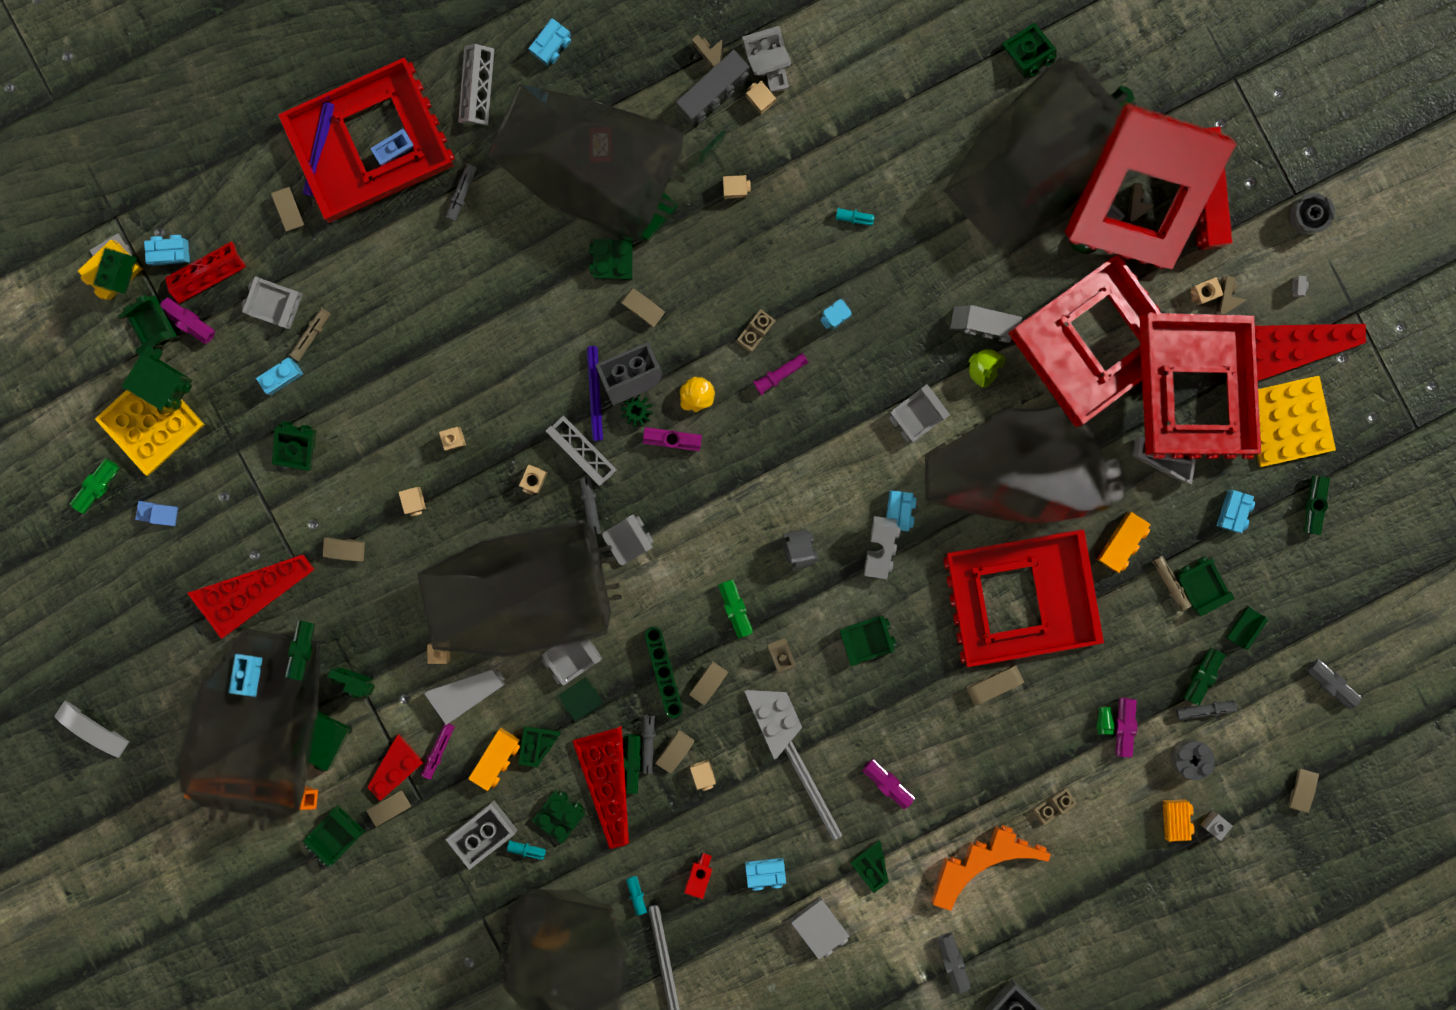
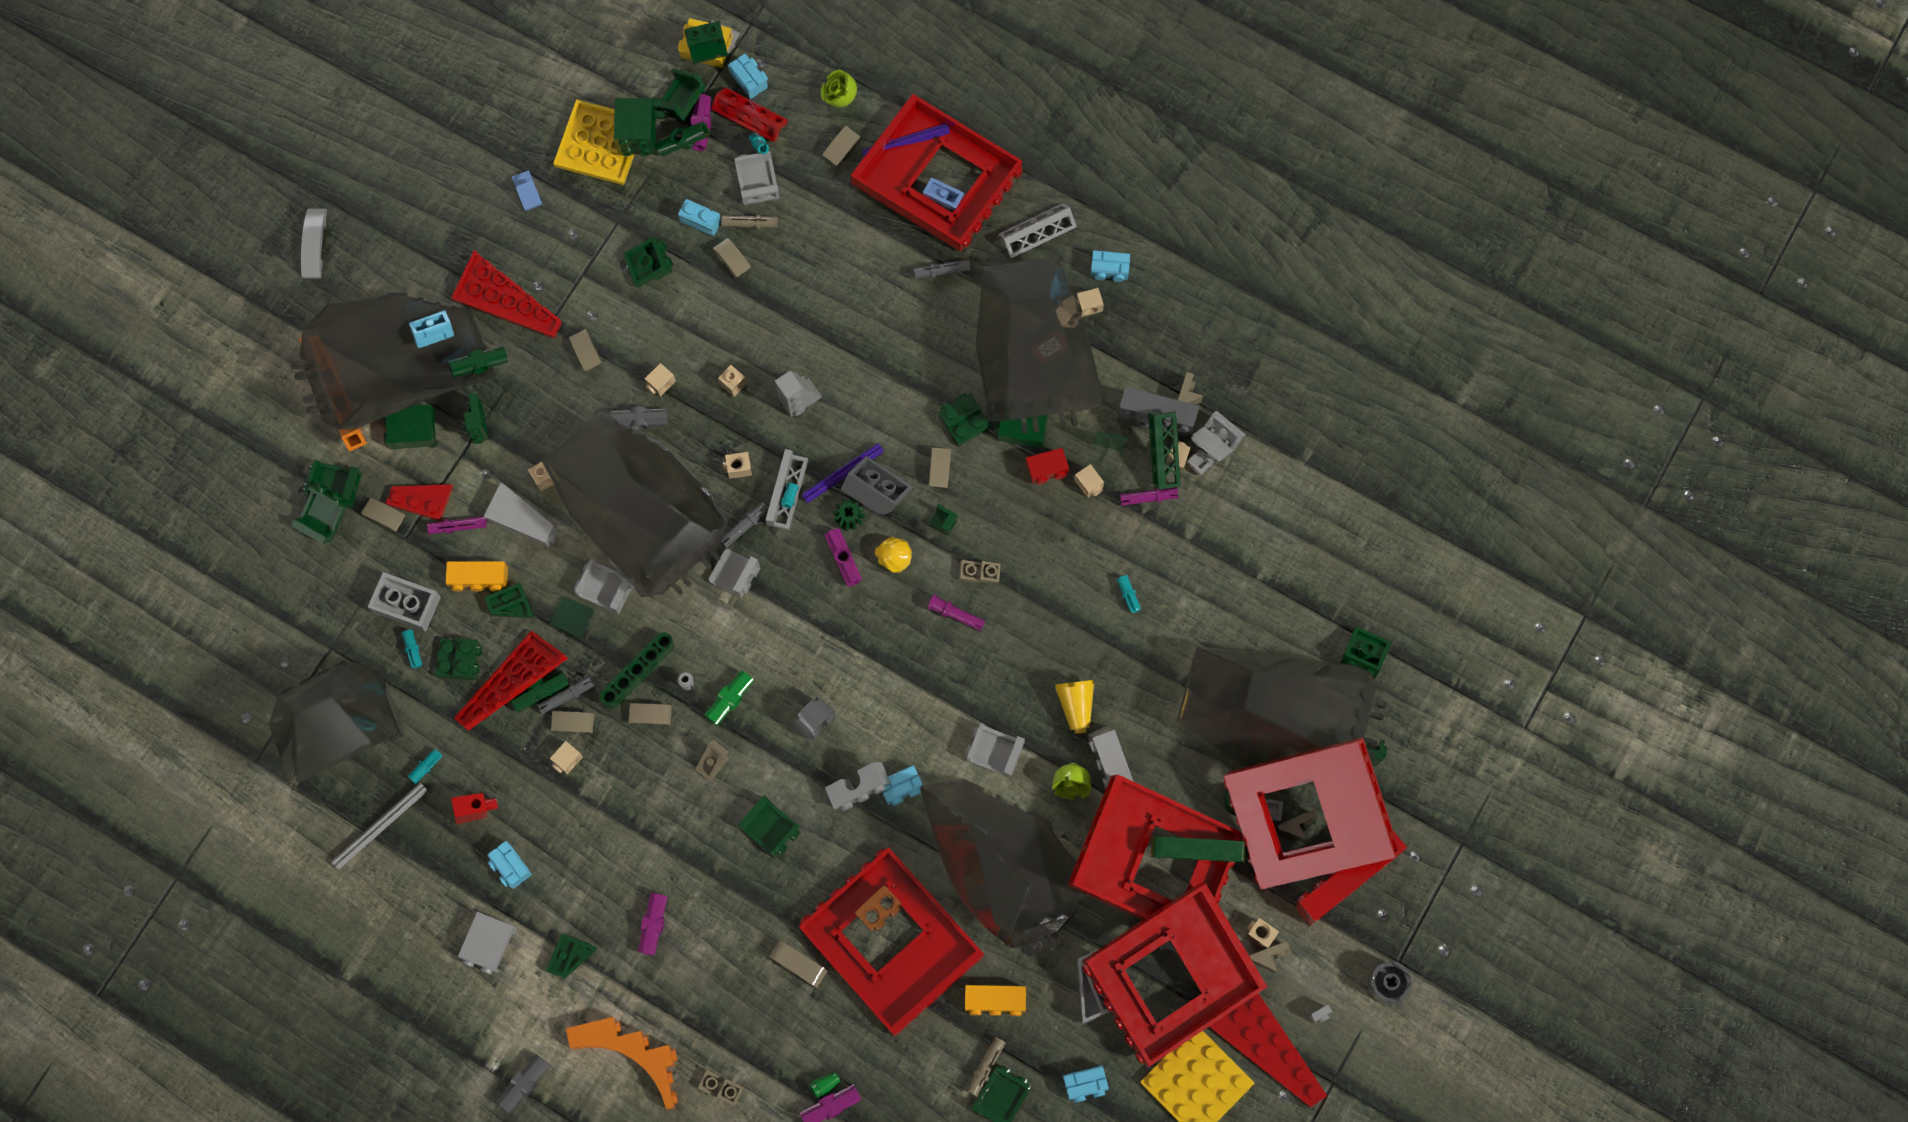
camera: 60 degrees right, 15 degrees down
green piece [70,458,120,514] -> none
light grey wing [744,690,802,760] -> none
light grey axle [784,741,842,840] -> none
medium azure brick [820,299,852,330] -> none
none -> dark green panel [291,483,349,544]
none -> dark grey piece [610,407,668,430]
none -> dark green piece [655,121,710,156]
none -> light grey pin [678,672,694,690]
none -> dark tan slope [712,238,751,278]
none -> teal axle [749,132,769,155]
none -> light grey wedge [775,371,822,417]
none -> teal pin [780,483,799,508]
none -> lime cylinder [821,69,857,108]
none -> dark orange brick [855,885,901,932]
none -> dark green panel [929,504,958,536]
none -> red brick [1026,448,1069,485]
none -> yellow cone [1055,680,1094,733]
none -> tan brick [1074,288,1104,317]
none -> magenta pin [1120,487,1179,506]
none -> dark green fence [1148,411,1181,490]
none -> dark green beam [1151,837,1245,862]

